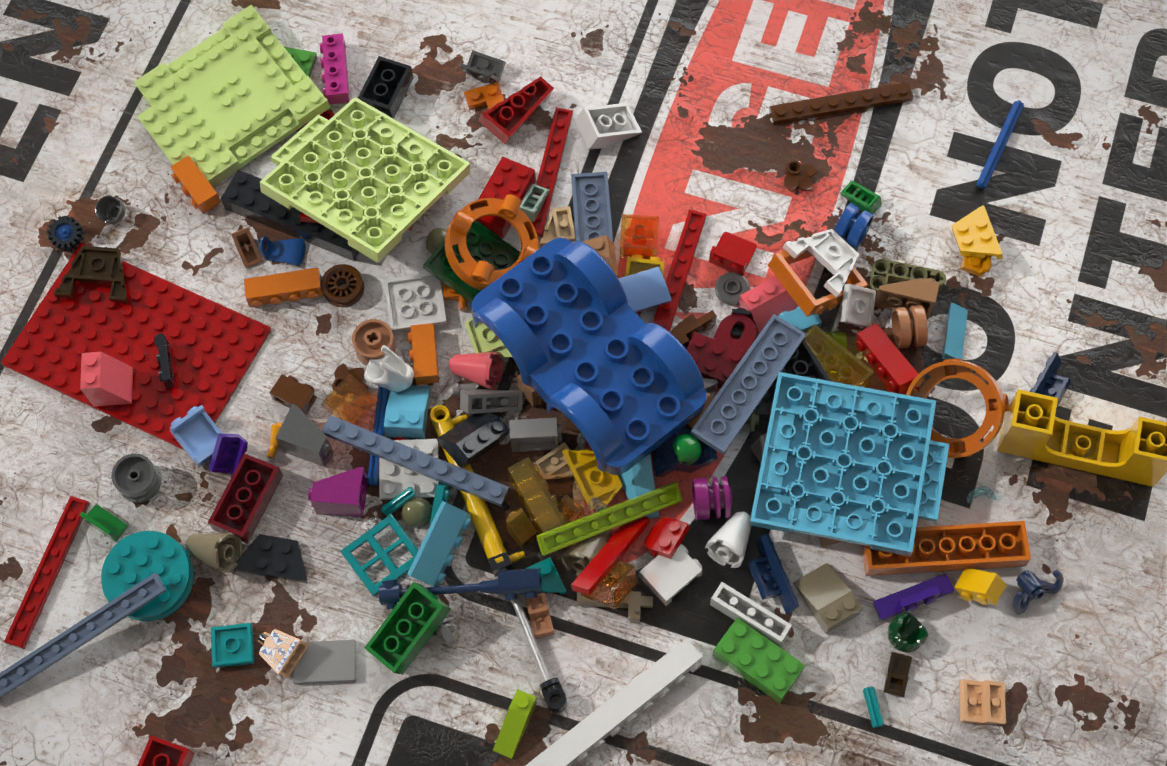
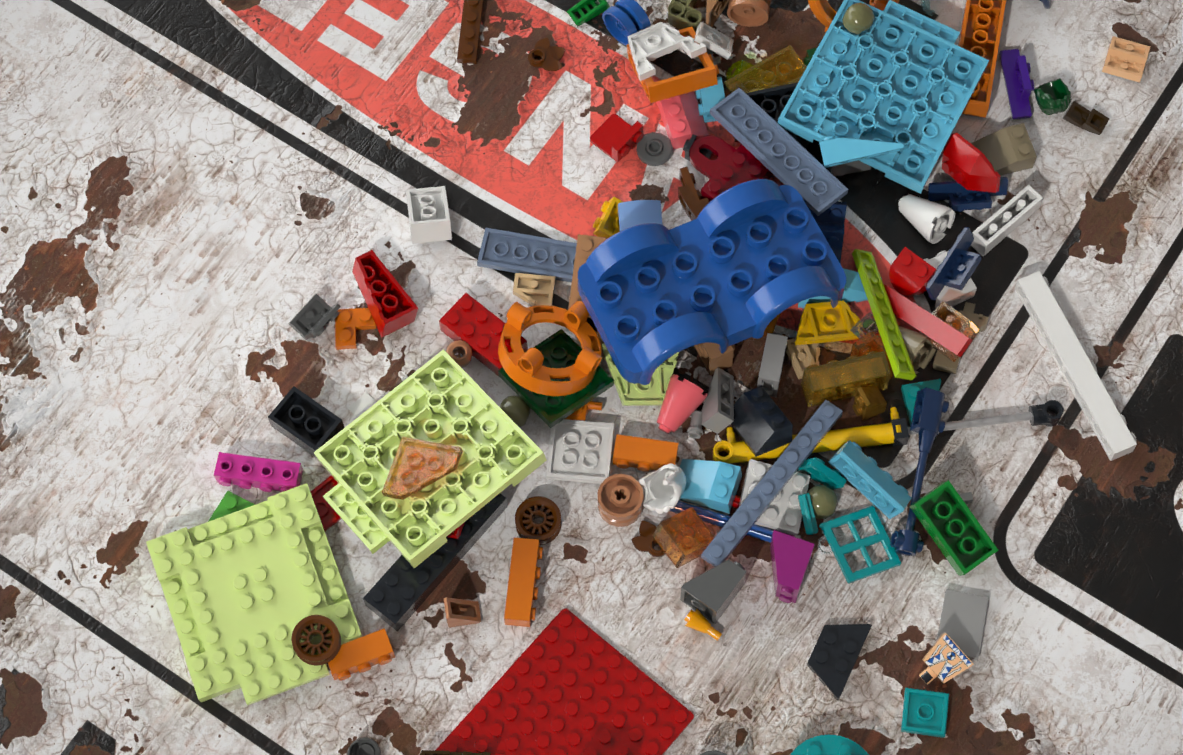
camera: 75 degrees left, 0 degrees up
black hinge [154,333,175,388] -> none
light blue panel [170,405,222,468] -> none
dark tan cone [185,533,242,573] -> none
dark red brick [208,453,283,544] -> none
dark purple bracket [209,433,248,475] -> none
blue piece [260,236,306,266] -> none
reddish brown brick [269,374,317,415] -> none
lime slope [493,689,537,759] -> none
sand green slope [519,184,549,223] -> none
nougat slope [525,593,555,639] -> none
red tile [531,107,573,237] -> none
clear orange brick [620,214,659,259] -> none
red tile [653,209,707,332] -> none
green hair [672,434,702,466] -> none
magenta wheel [692,476,732,520] -> none
bright green brick [712,617,805,704] -> none
red wedge [856,323,919,395] -> none
teal axle [863,686,884,728] -> none
yellow brick [954,568,1007,605] -> none
none -> reddish brown wheel [291,615,341,666]
none -> clear orange plate [382,437,463,500]
none -> nougat head [446,340,472,368]
none -> medium azure slope [819,136,904,168]
none -> olive hair [842,3,875,34]
none -> dark blue bracket [926,227,982,300]
none -> red wedge [942,132,1001,193]

